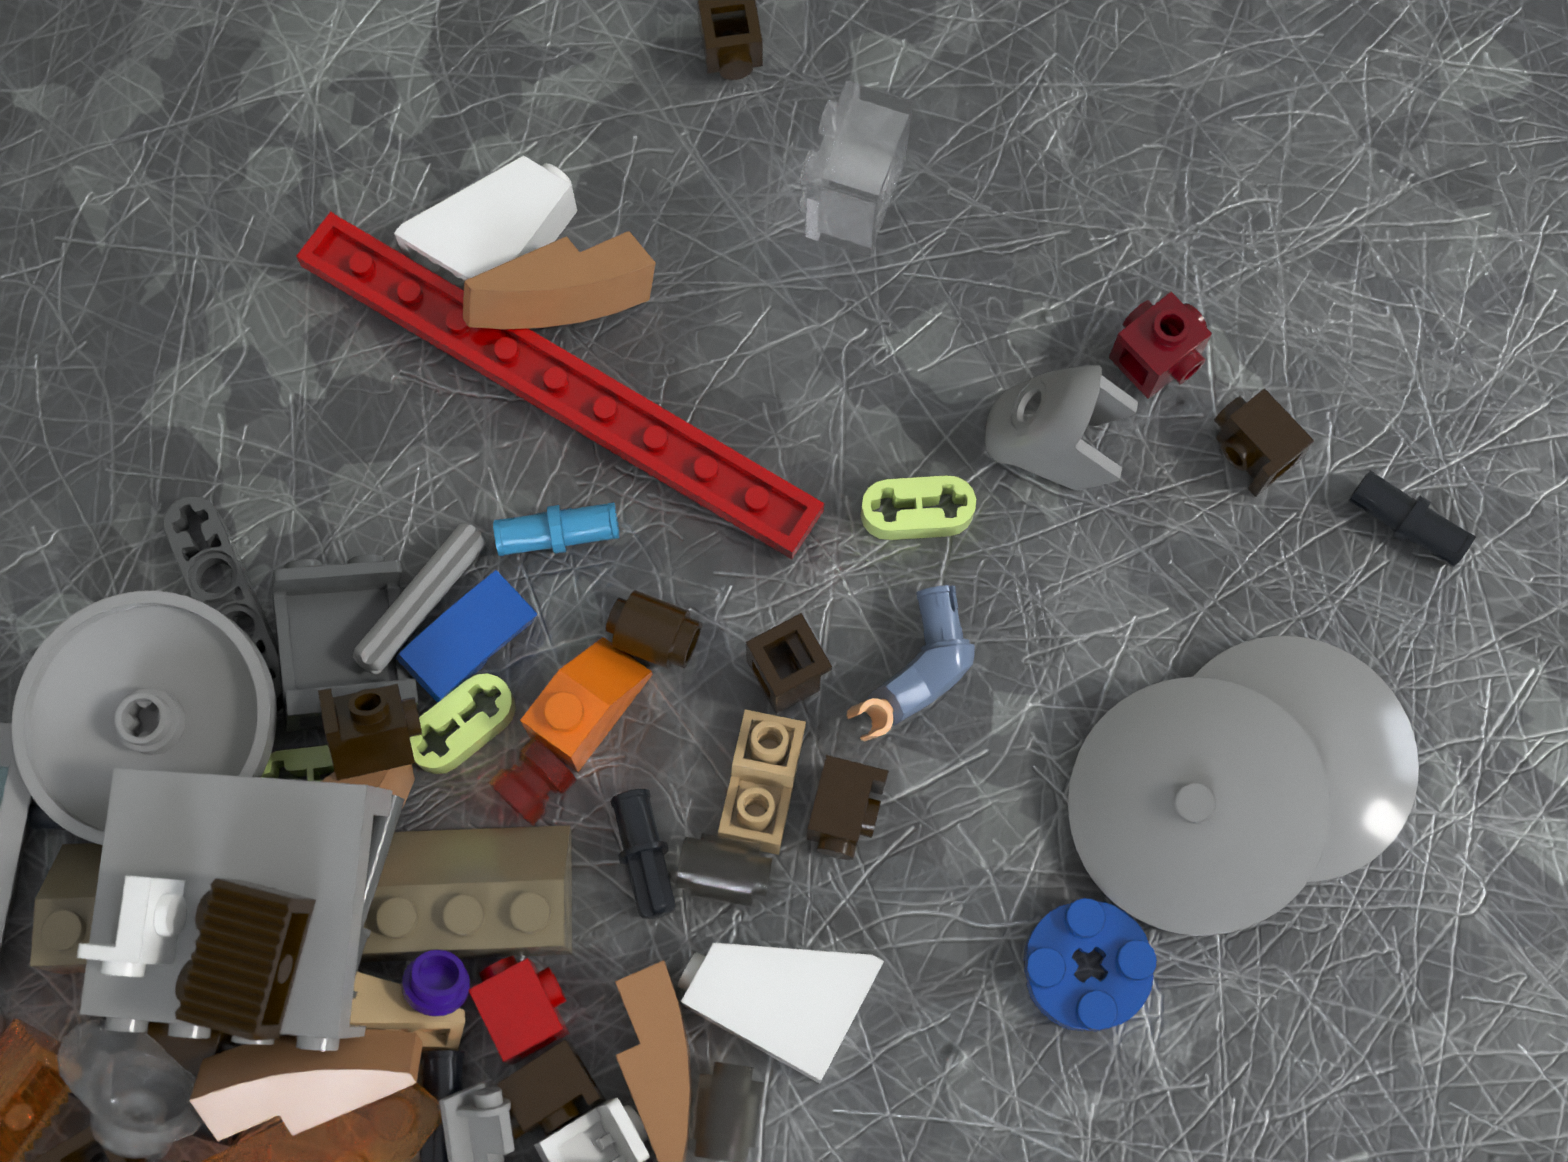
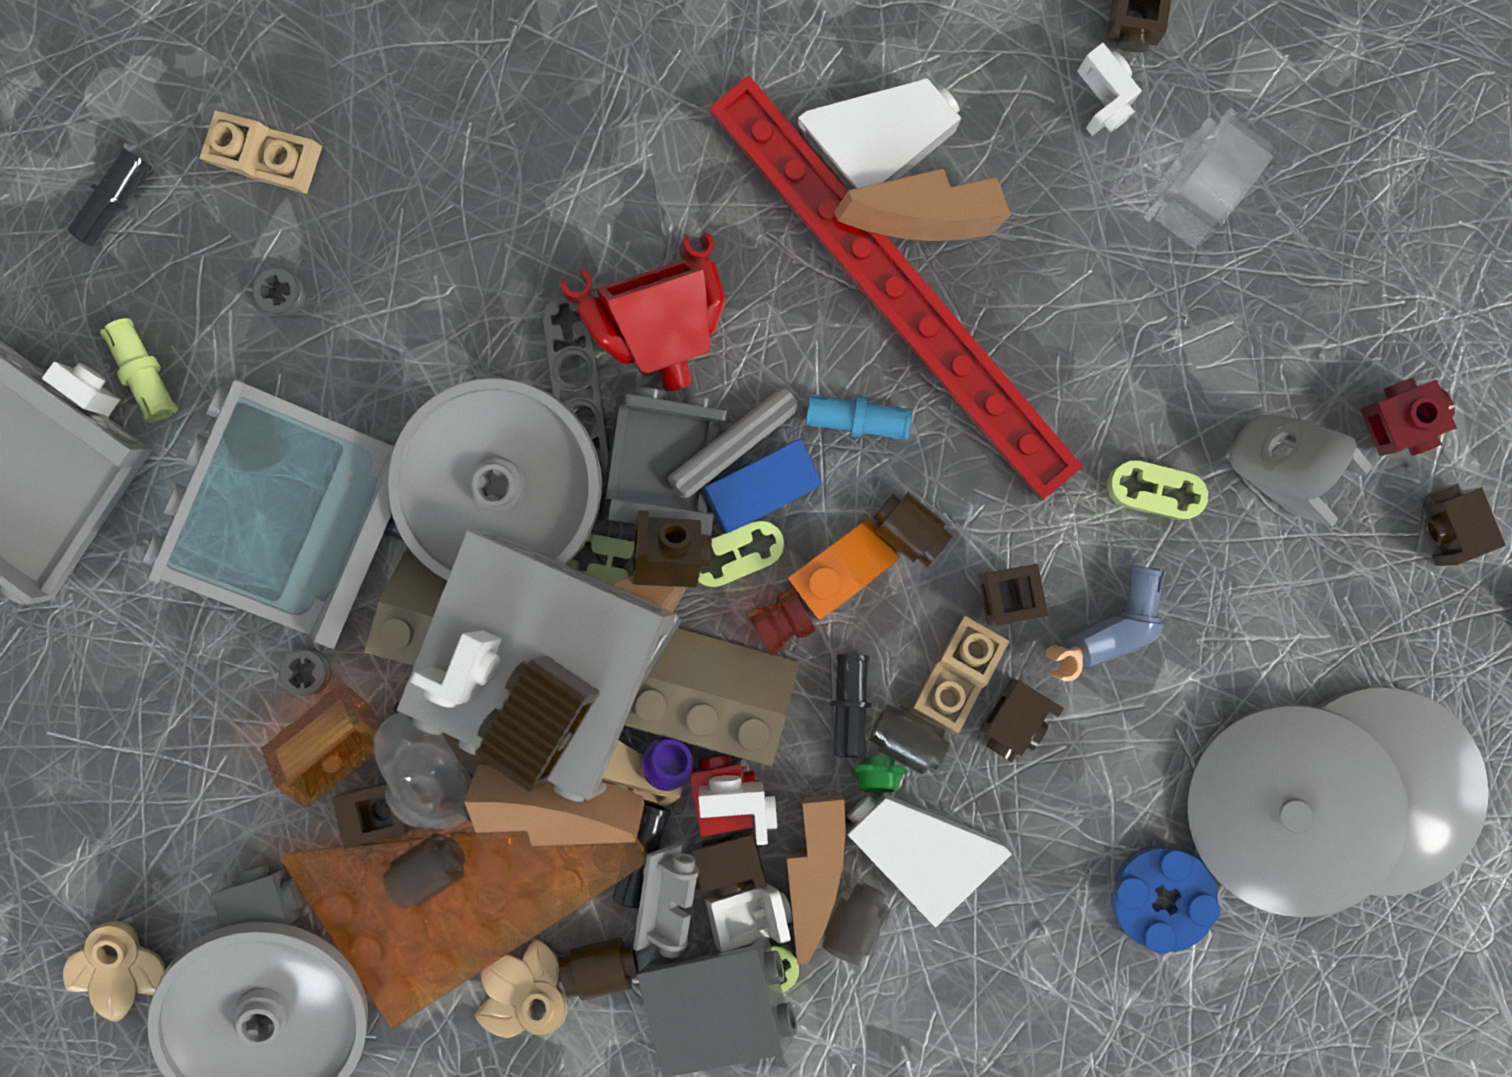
camera: 20 degrees right, 15 degrees up
none -> red torso [561,232,726,391]
none -> white bracket [699,775,777,845]
none -> green plate [852,756,906,793]
none -> white bracket [1077,43,1142,136]

